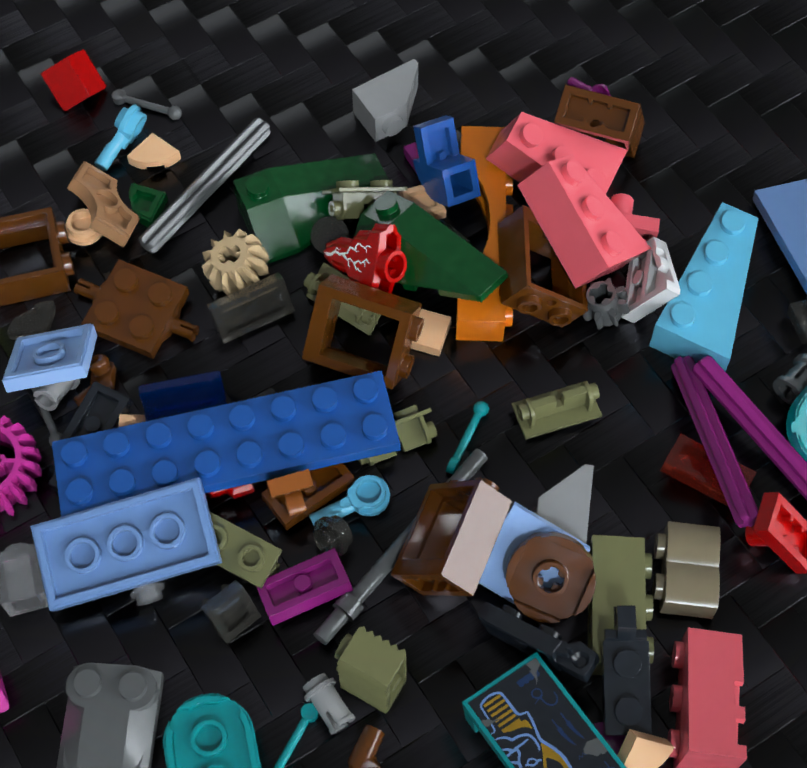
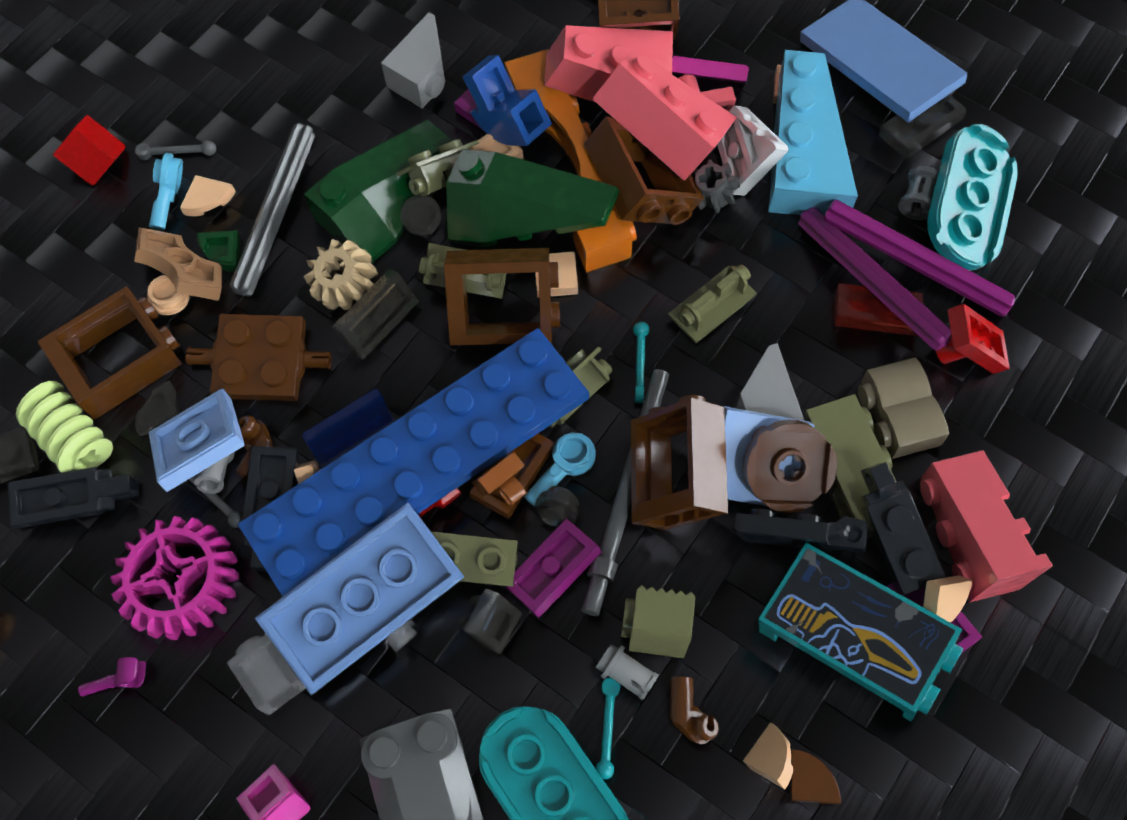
camera: 20 degrees left, 5 degrees up
red rock [323,223,407,294] -> none
none -> dark pink tile [672,56,749,84]

